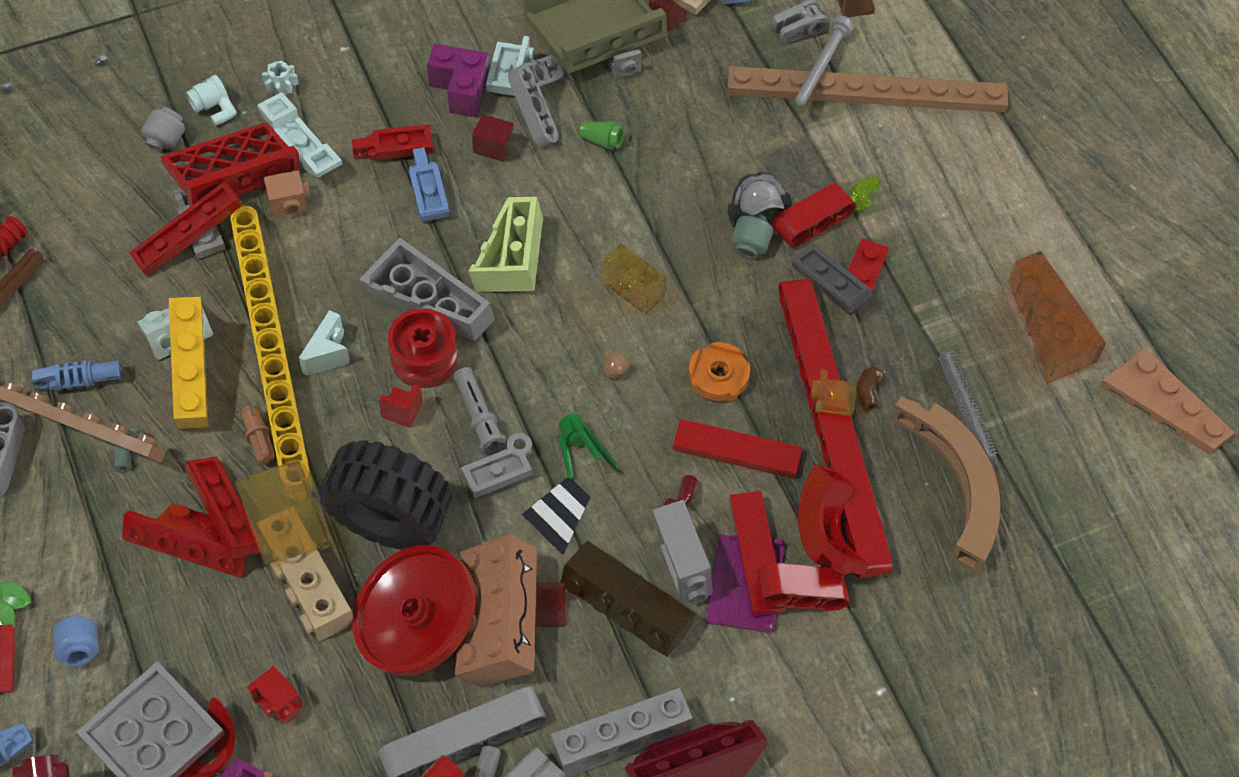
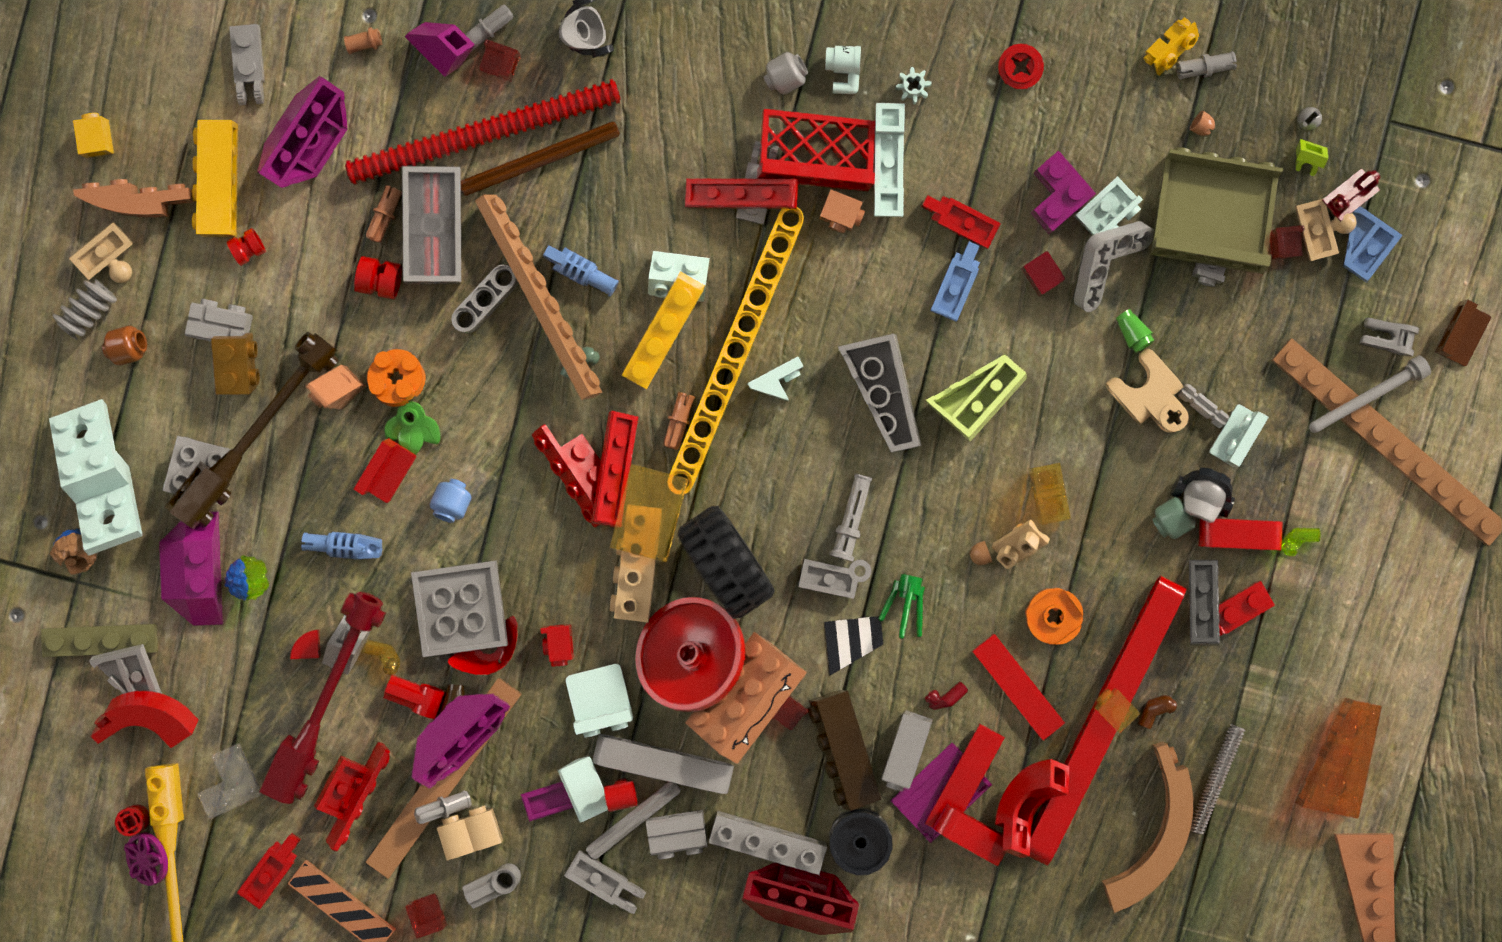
camera: 40 degrees right, 30 degrees up
red panel [379,383,423,428] -> none
red wheel [388,309,458,388] -> none
none -> light aqua bracket [566,664,634,738]
none -> black wheel [829,807,893,875]
none -> tan hips [992,519,1050,569]
none -> red gear [998,44,1044,90]
none -> tan piece [1106,348,1189,433]
none -> light grey axle [1178,384,1229,428]
none -> light aqua bracket [1209,404,1268,467]

